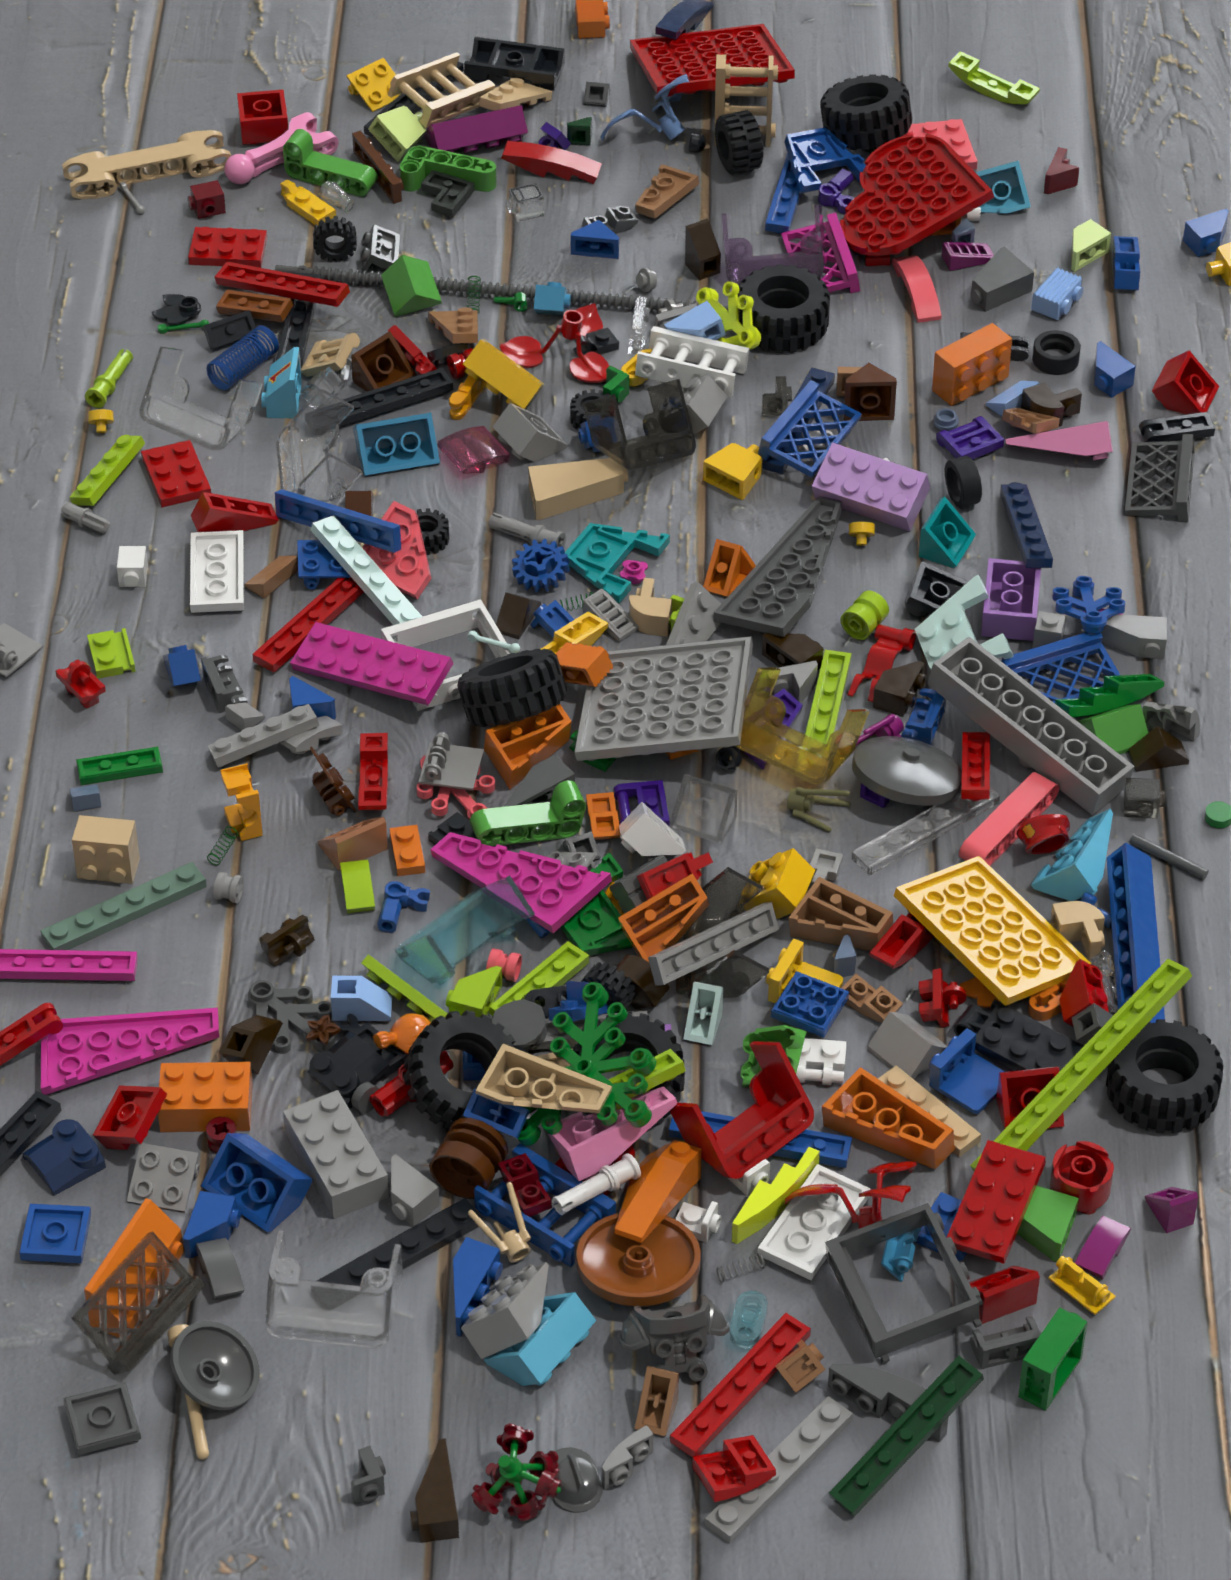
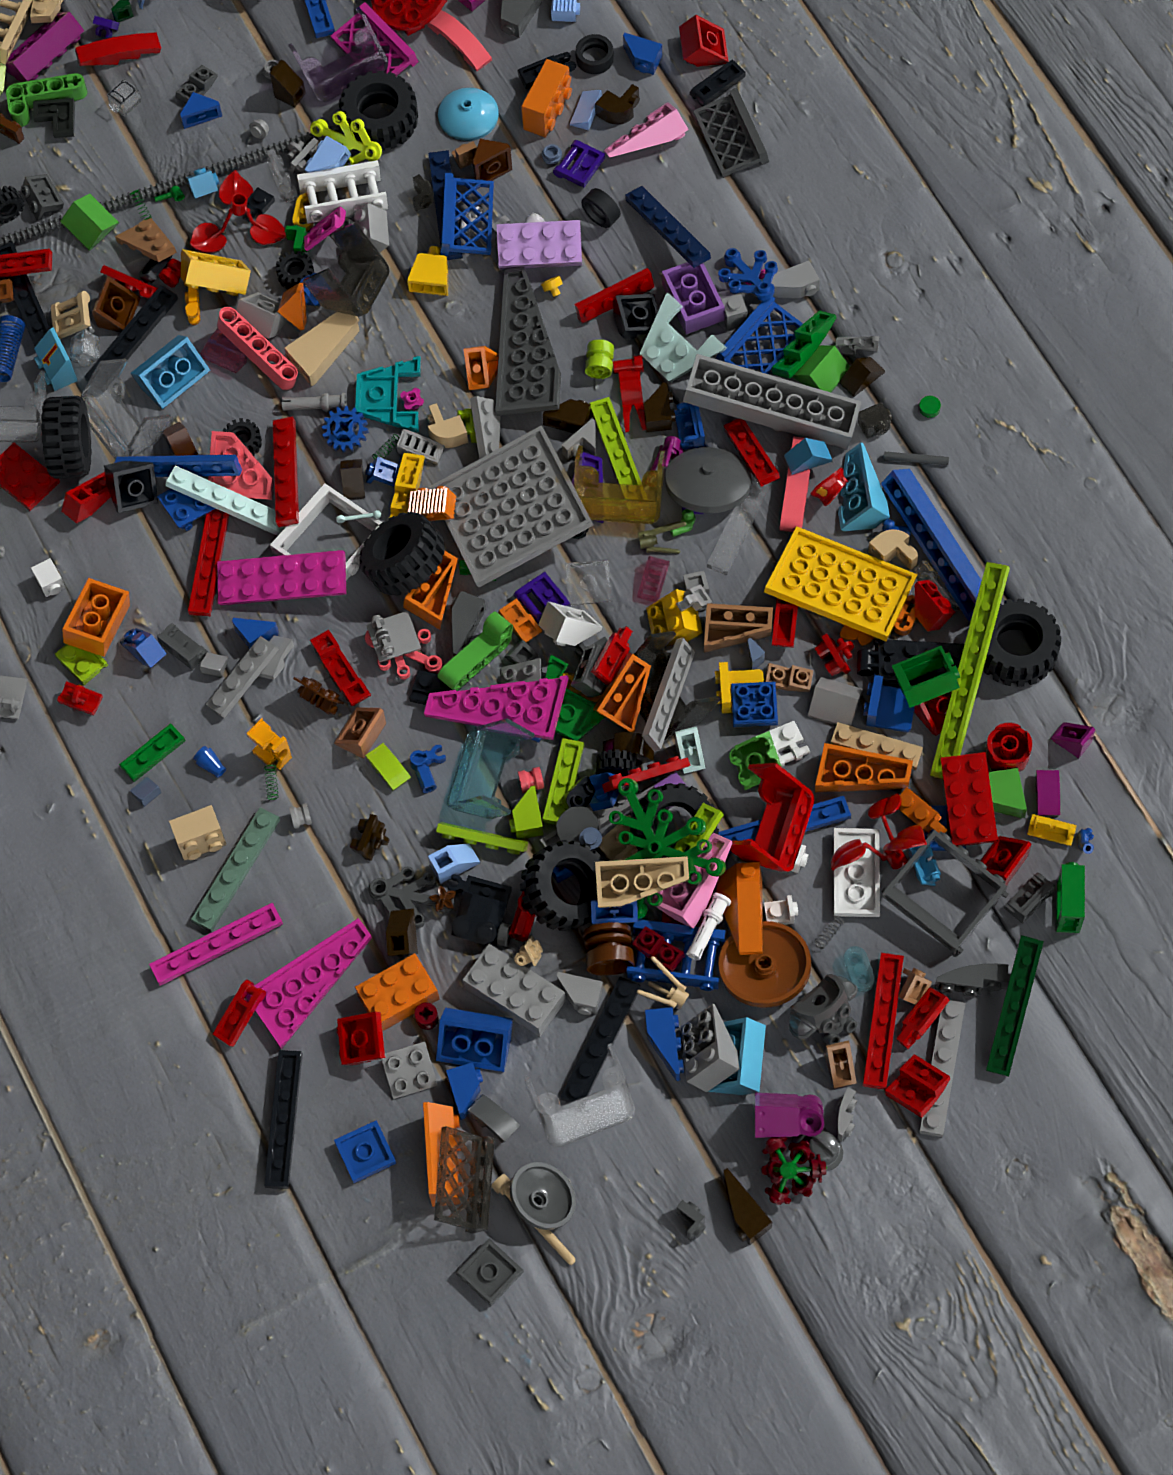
camera: 25 degrees left, 20 degrees up
dark blue slope [22,1119,106,1196] -> none
white plate [190,530,244,613] -> none
medium nougat slope [244,556,298,598] -> none
orange hair [373,1013,431,1054] -> none
orange plate [389,825,425,876] -> none
medium nougat wing [635,164,699,219] -> none
neon yellow slope [732,1147,820,1244] -> none
teal slope [919,496,976,568] -> none
medium nougat wing [1002,407,1060,434] -> none
dark grey brick [1072,1003,1113,1046] -> none
none -> black tyre [41,396,92,479]
none -> orange brick [62,578,130,657]
none -> black slope [104,461,158,513]
none -> blue cone [193,746,227,778]
none -> coral beam [217,307,298,390]
none -> red plate [273,416,299,527]
none -> orange slope [277,283,307,330]
none -> dark pink slope [304,206,346,251]
none -> medium azure dish [438,88,499,141]
none -> tan hinge [514,936,543,966]
none -> red plate [574,268,655,324]
none -> sand blue plate [579,827,602,850]
none -> red plate [602,756,691,793]
none -> clear pink slope [637,556,670,602]
none -> bright green arm [670,509,696,537]
none -> light grey plate [676,585,713,611]
none -> magenta piece [755,1092,824,1138]
none -> dark azure slope [784,438,832,474]
none -> green window [892,646,961,708]
none -> red hinge [896,987,950,1049]
none -> orange hinge [899,787,947,833]
none -> blue arm [1078,828,1094,854]

